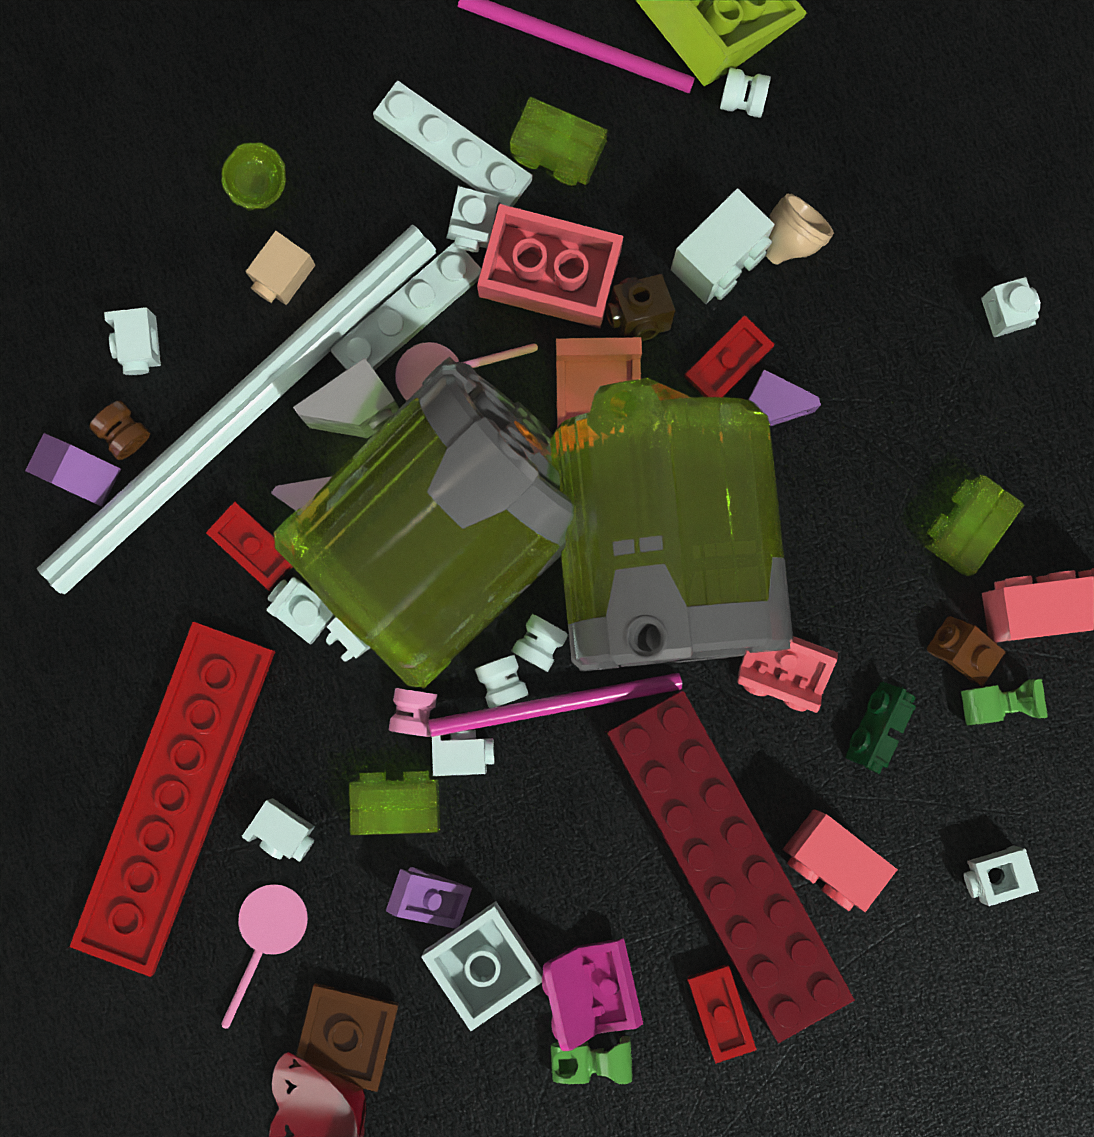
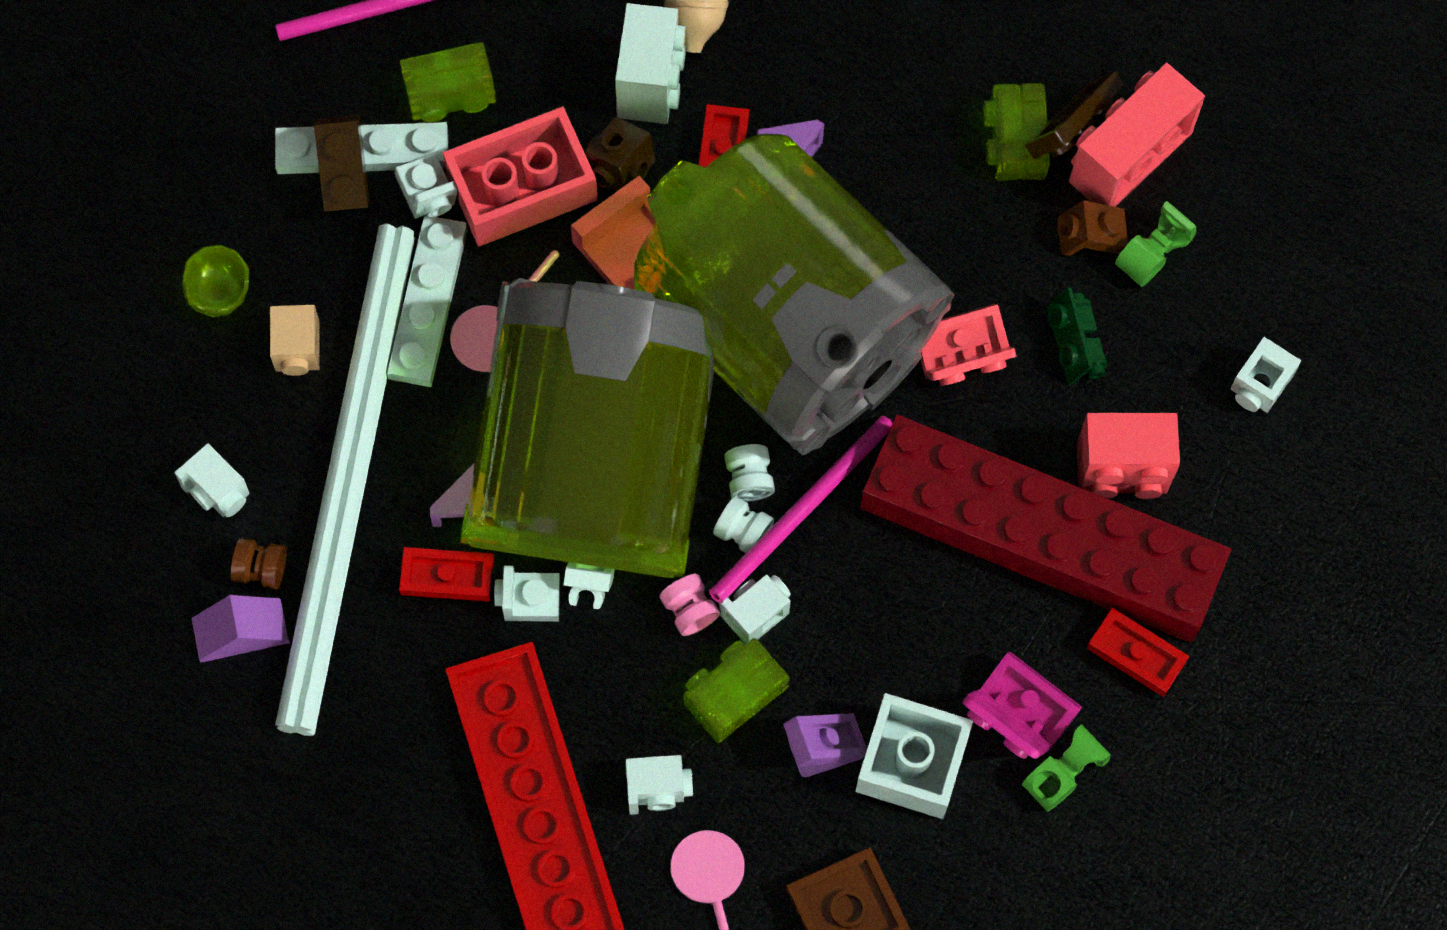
camera: 40 degrees left, 15 degrees down
light grey slope [293,358,399,438] -> none
none -> dark brown brick [314,115,370,212]
none -> dark brown plate [1025,71,1124,159]

